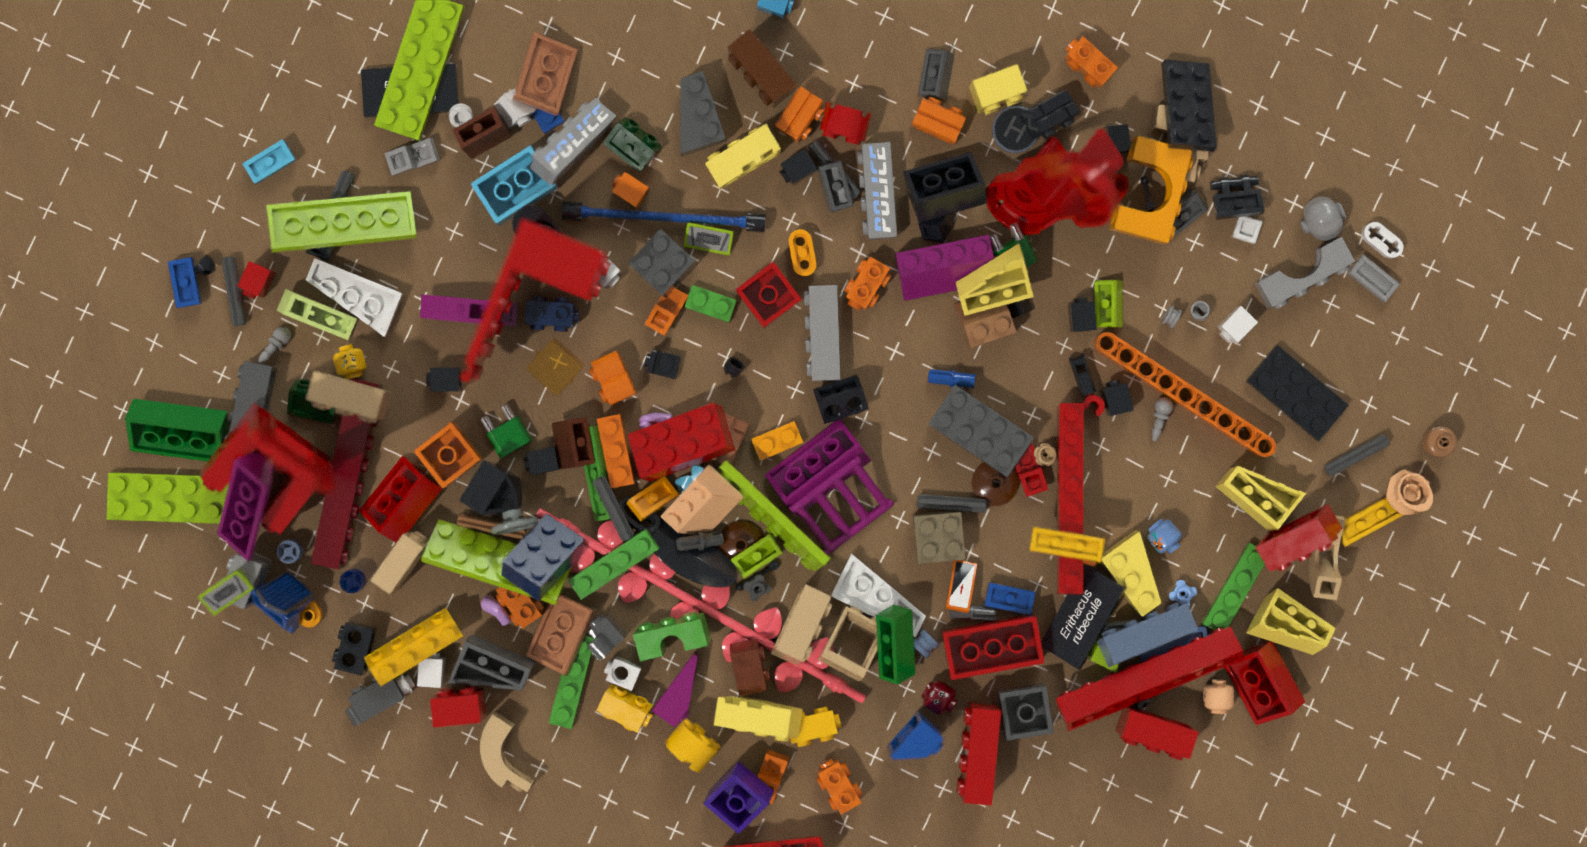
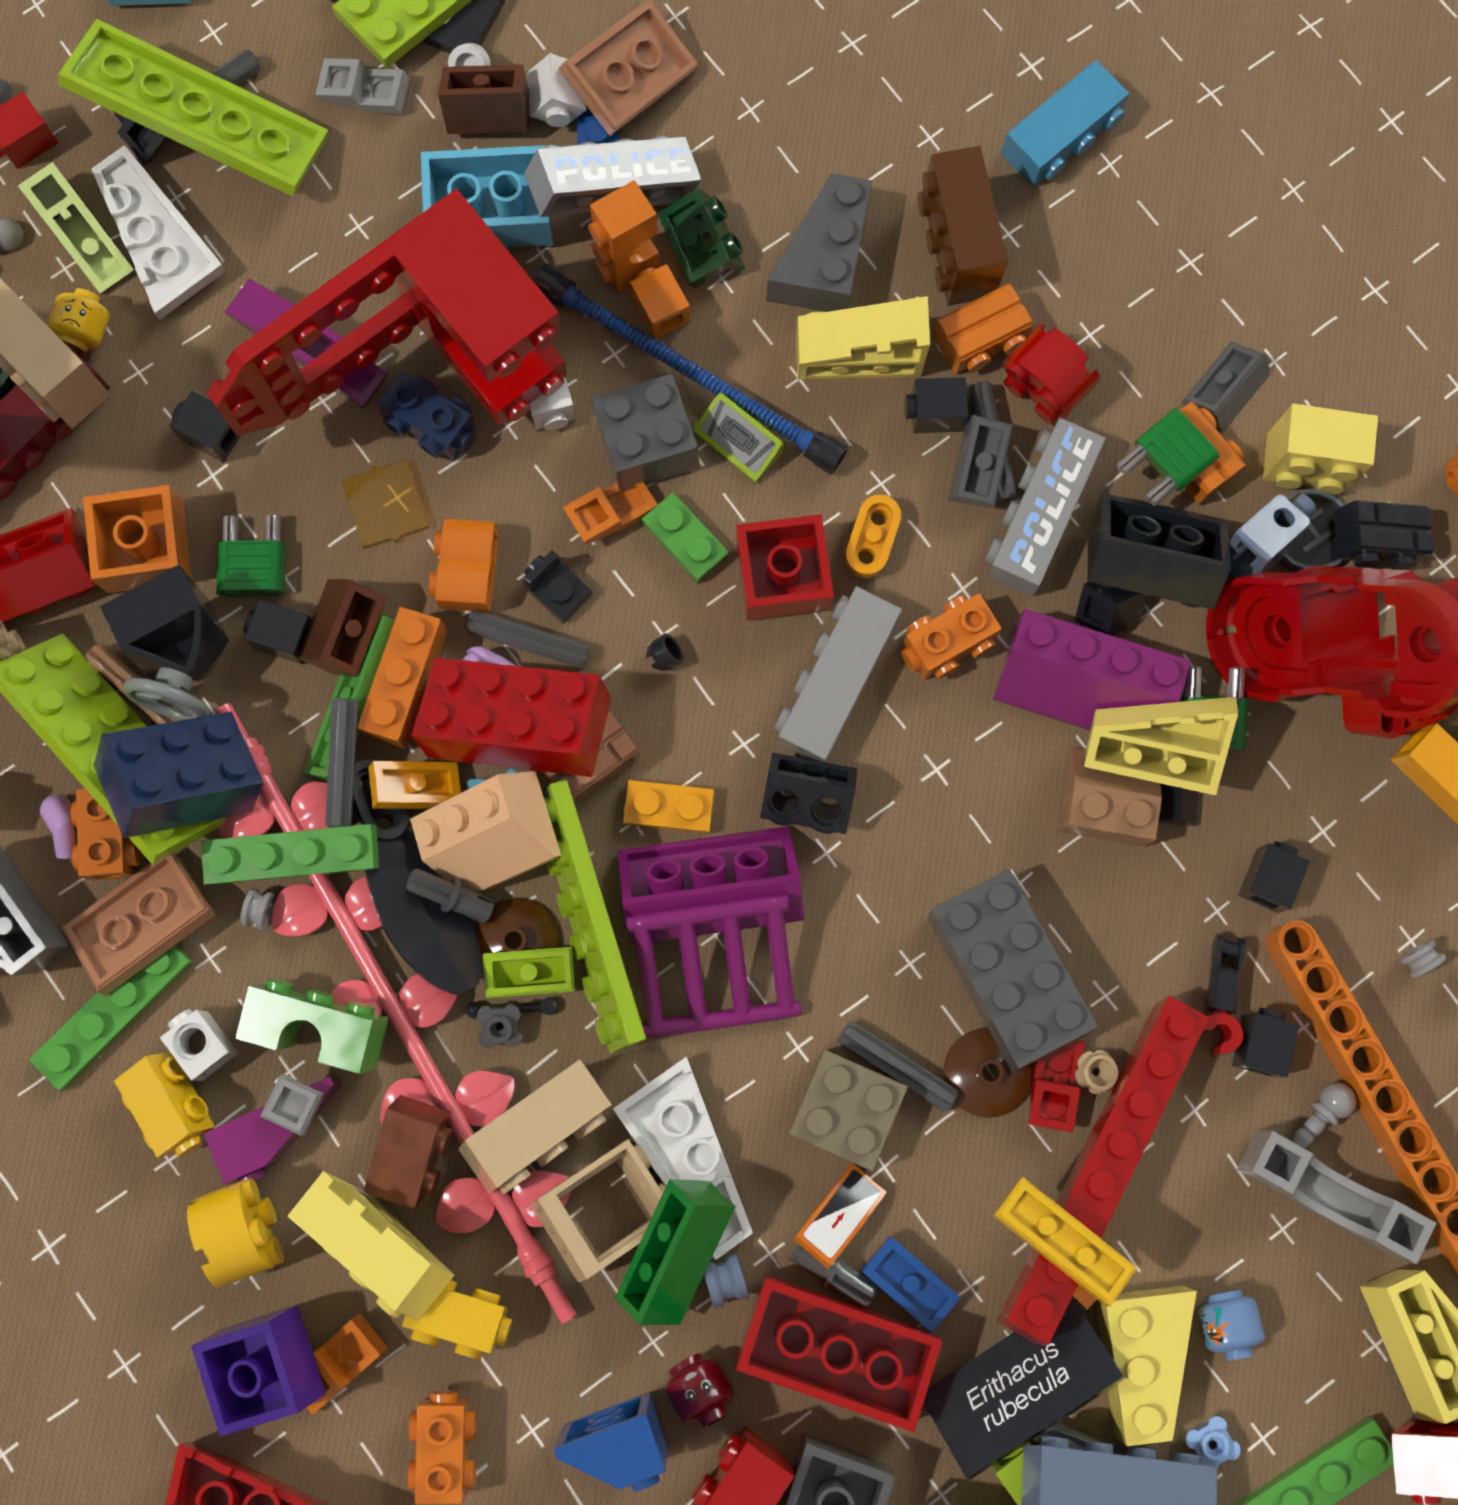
camera: 20 degrees right, 10 degrees down
dark grey hinge [587,613,628,661] -> none
blue axle [928,369,975,388] -> none
lime slope [1094,280,1123,328] -> none
none -> light grey bush [240,888,276,931]
none -> light grey tile [260,1074,325,1136]
none -> dark grey axle [466,610,590,668]
none -> orange arch [588,180,660,294]
none -> green piece [1117,407,1220,506]
none -> sand blue torso [1229,493,1316,579]
none -> light grey arch [1237,1130,1437,1264]

